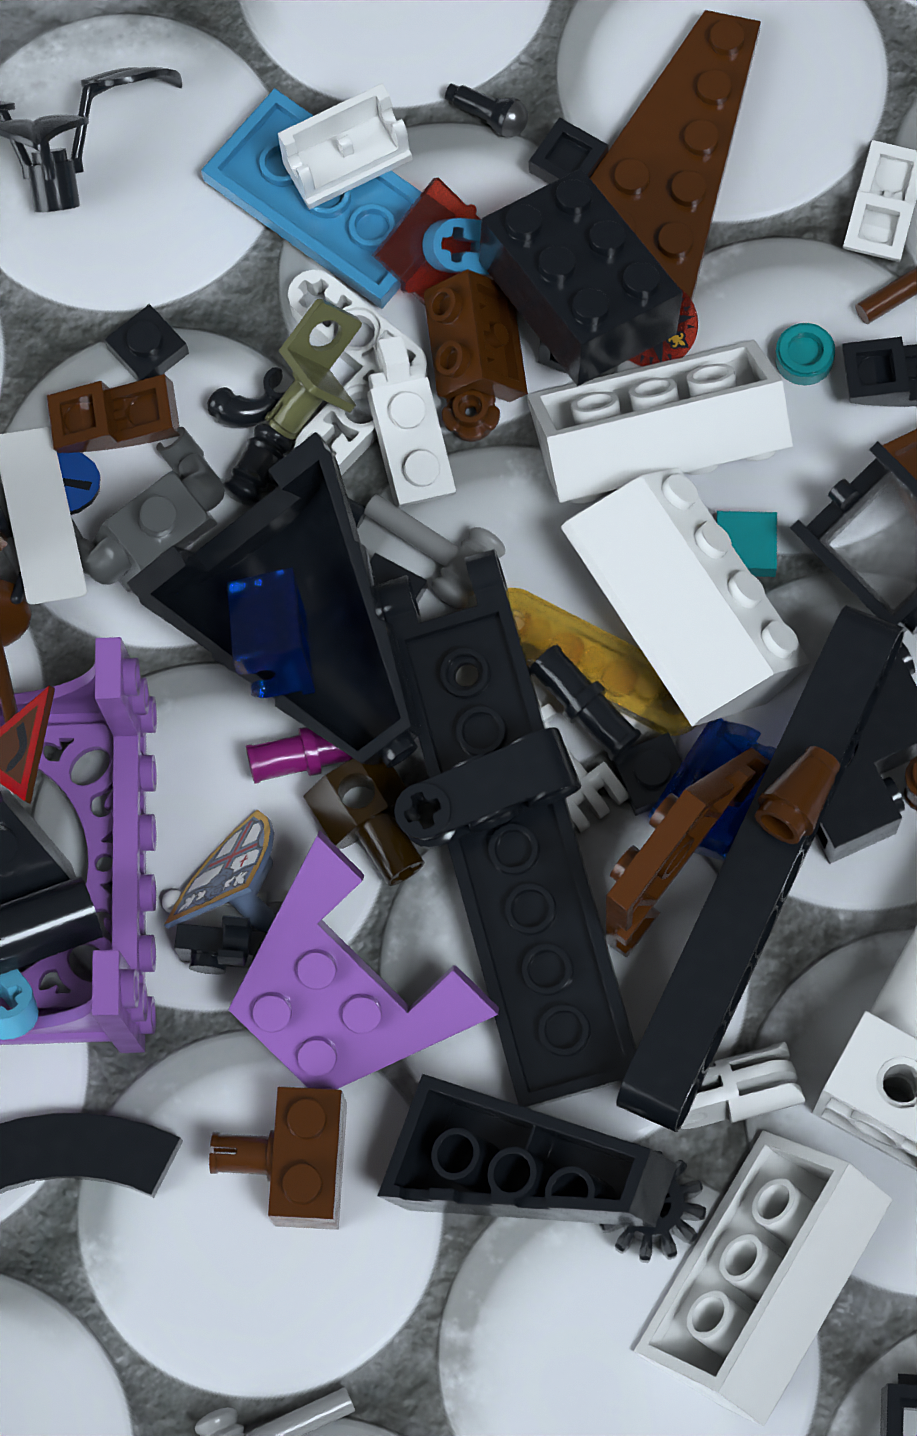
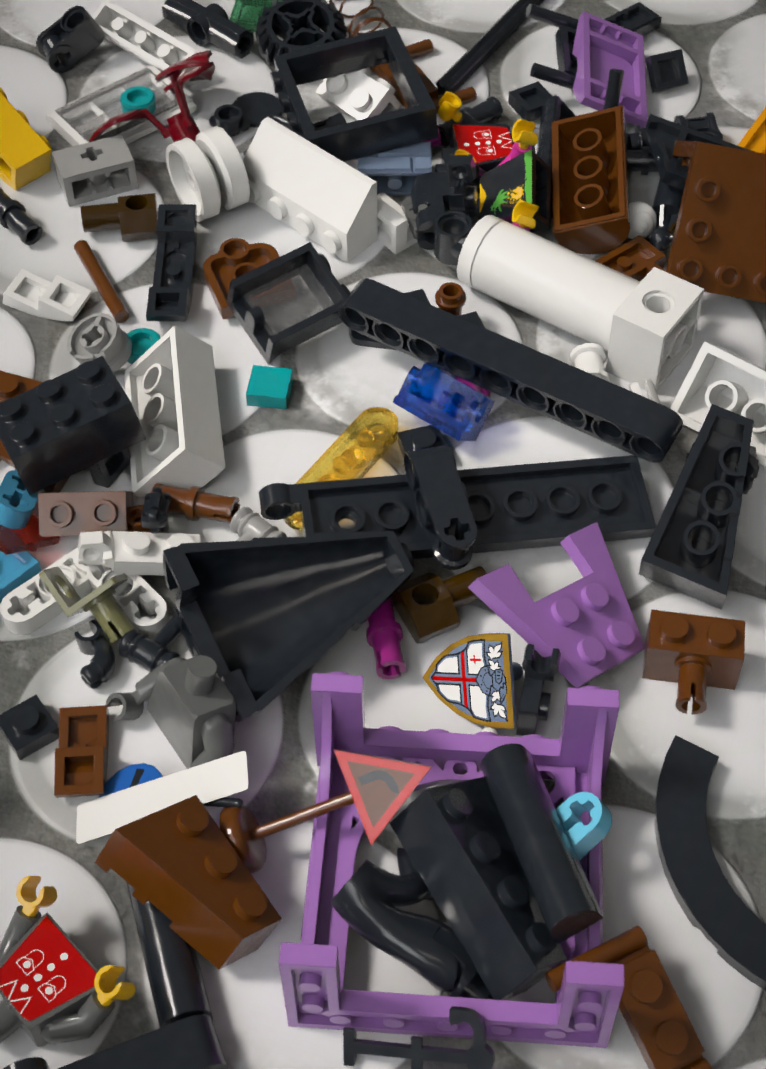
camera: 90 degrees left, 20 degrees down
clear blue hinge [227,567,315,698] -> none
black pin [529,644,641,760] -> none
white slope [561,467,811,727] -> none
reddish brown wing [606,747,770,957] -> none
reddish brown cone [755,746,840,844] -> none
none -> light grey wheel [67,313,132,373]
none -> black piece [141,486,171,534]
none -> reddish brown pin [151,483,240,524]
none -> white bush [570,343,610,382]

